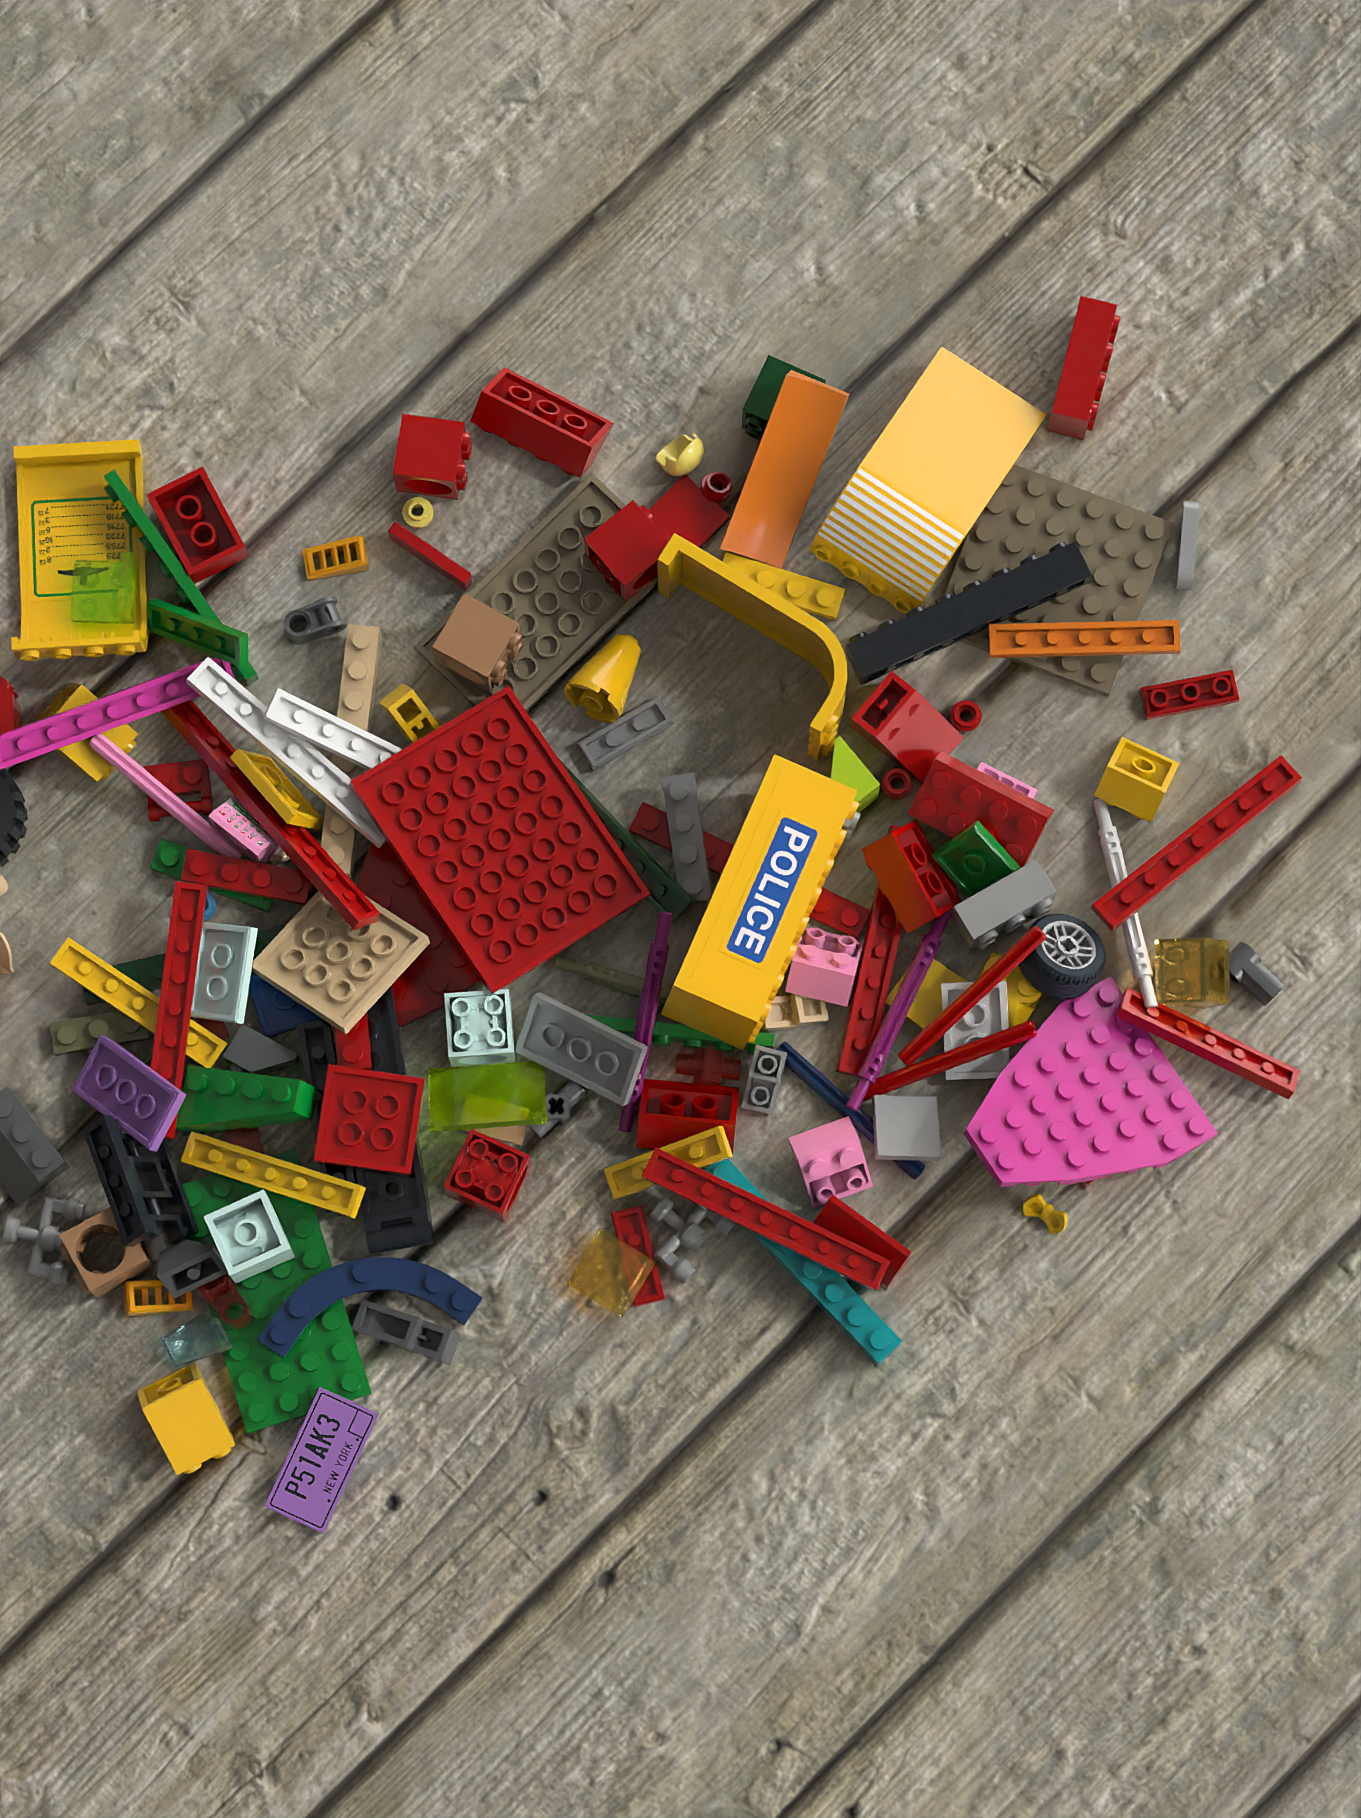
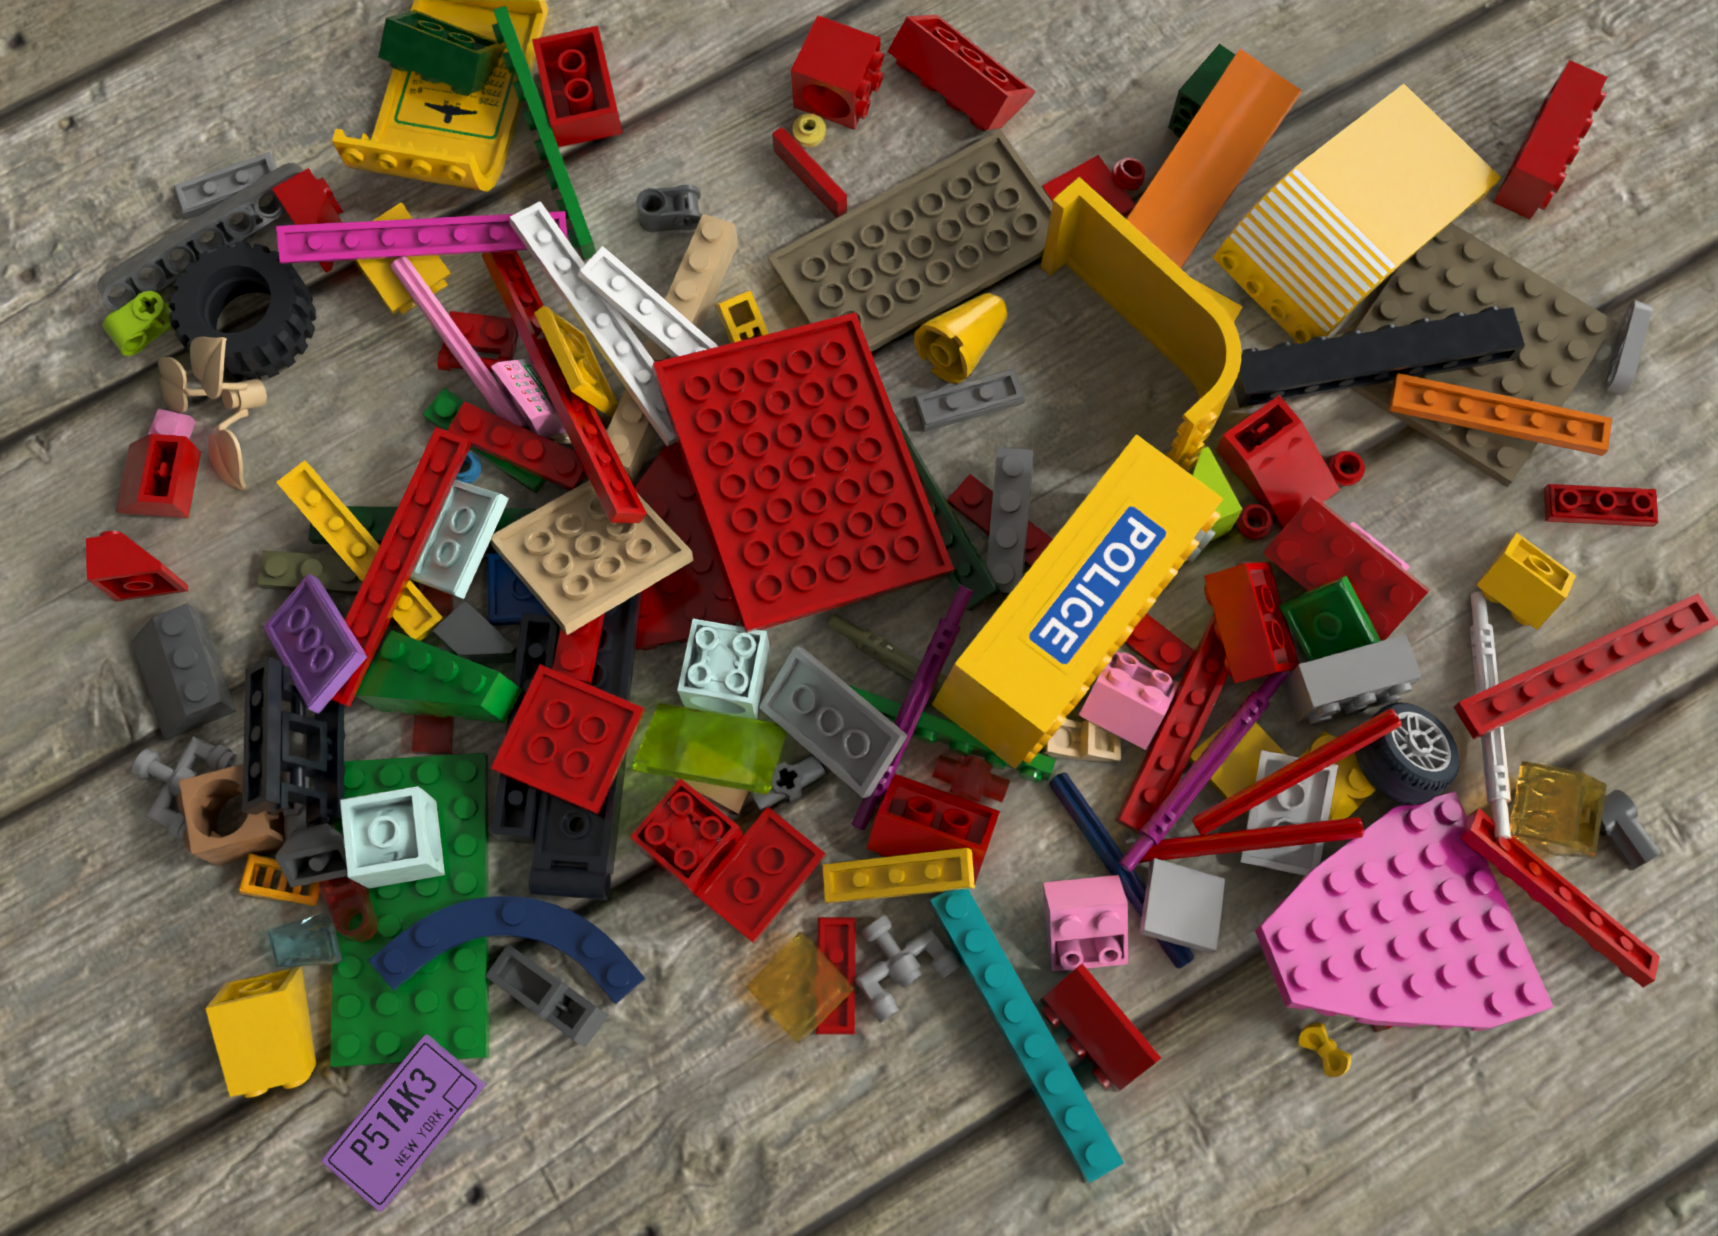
camera: 15 degrees right, 5 degrees down
clear neon green bracket [71,552,138,624] -> none
green plate [147,598,249,667] -> none
yellow plate [181,1131,366,1219] -> none
light orange slope [302,535,369,581] -> none
medium nougat brick [432,593,524,693] -> none
red brick [584,500,672,602] -> none
red plate [641,1147,890,1292] -> none
light yellow hair [655,433,705,476] -> none
light grey slope [741,1045,787,1115] -> none
none -> dark green slope [378,10,505,95]
none -> red plate [695,806,826,944]

